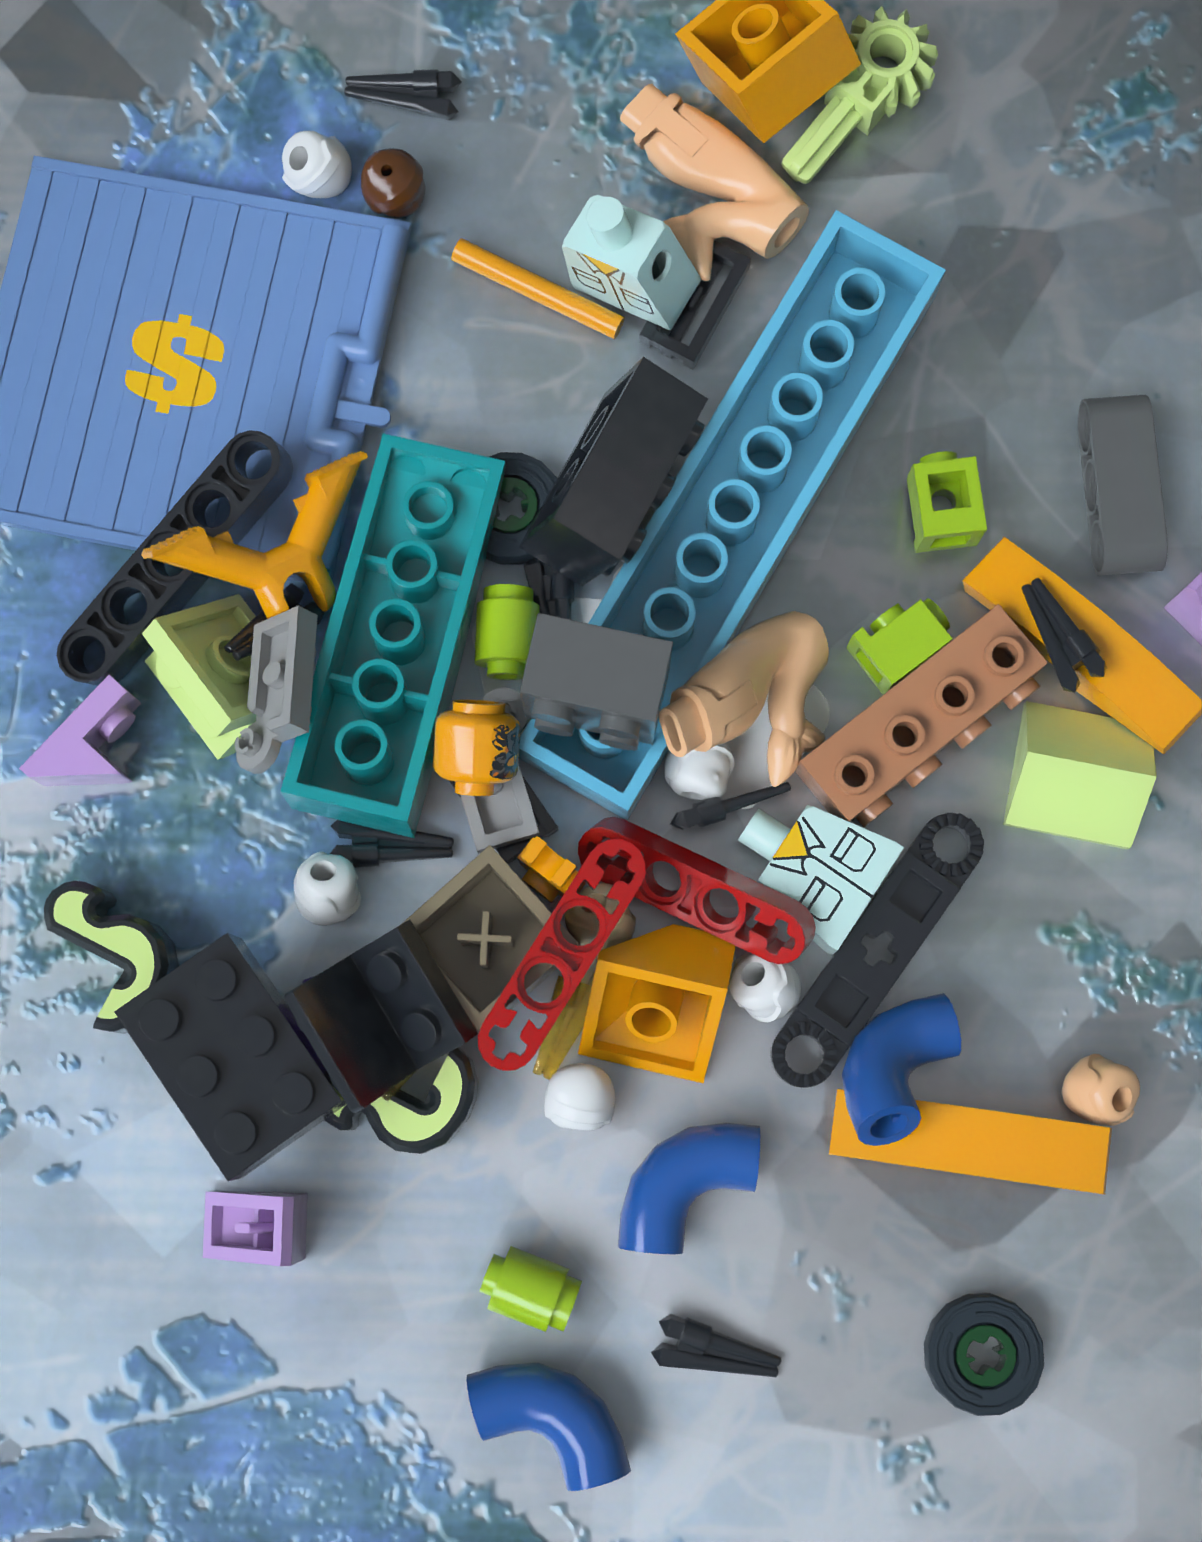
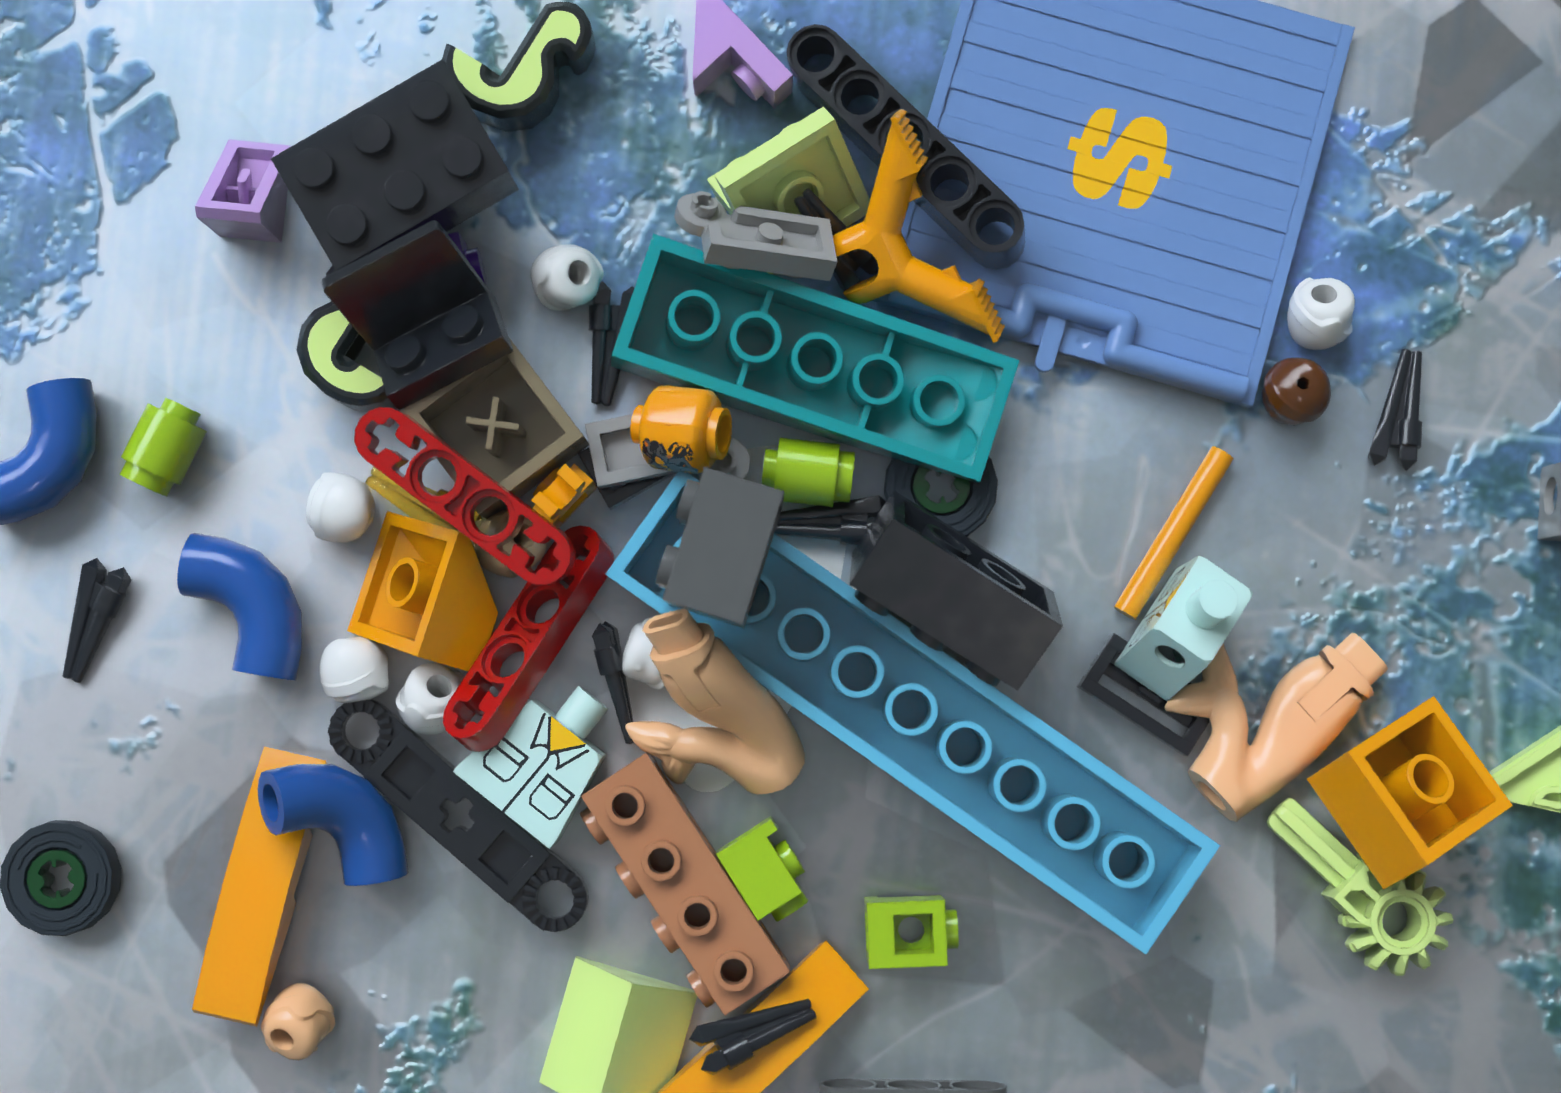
camera: 90 degrees right, 5 degrees up
none -> white piece [320,637,389,703]

